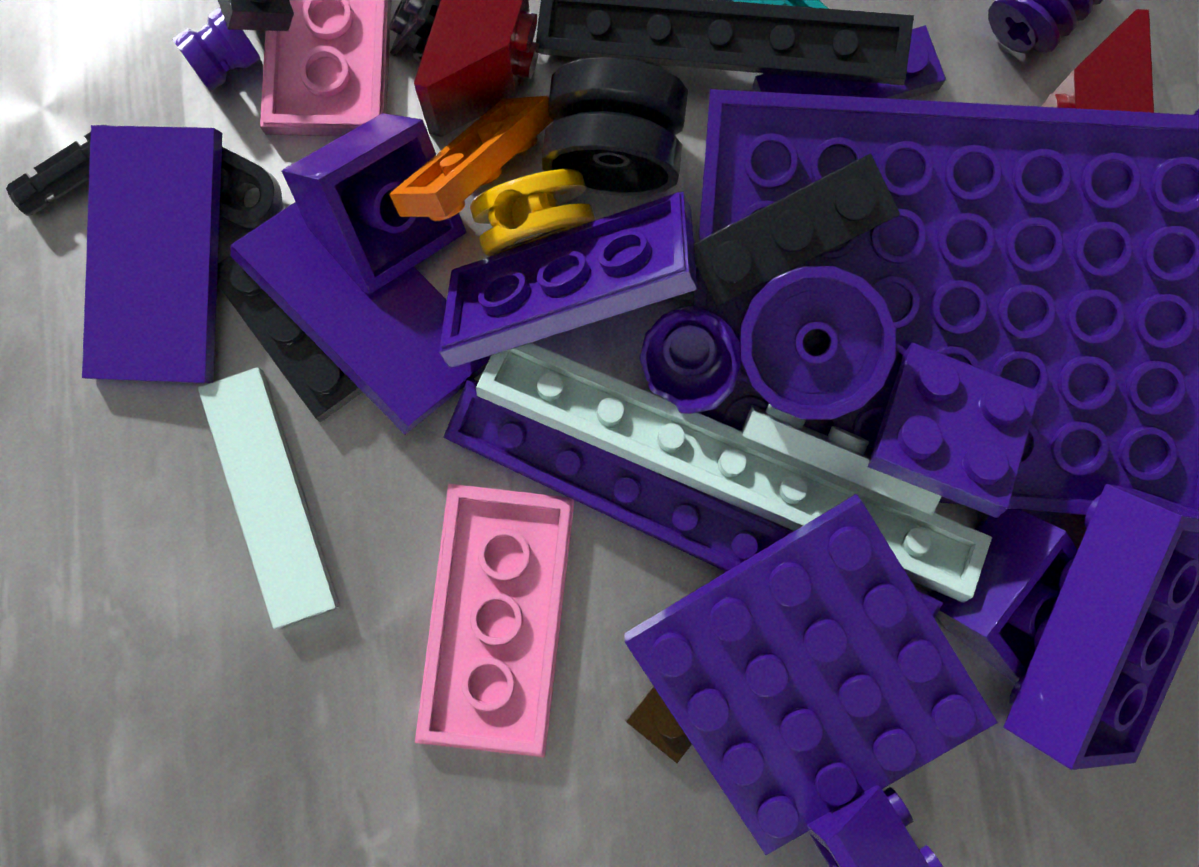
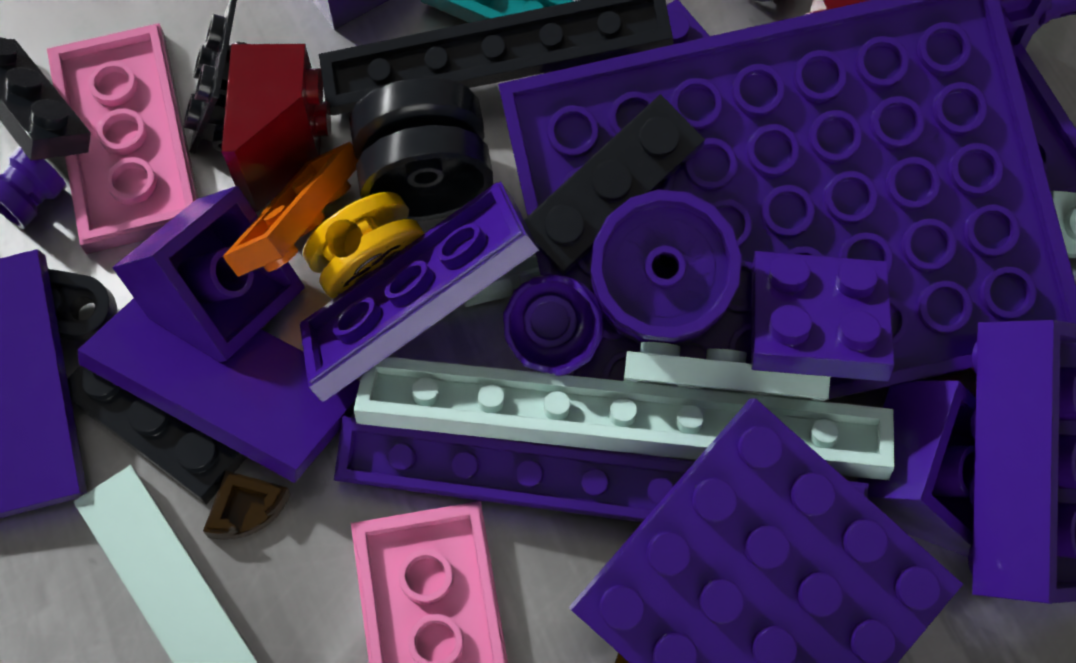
camera: 10 degrees left, 15 degrees down
none -> dark brown tile [203,471,291,540]

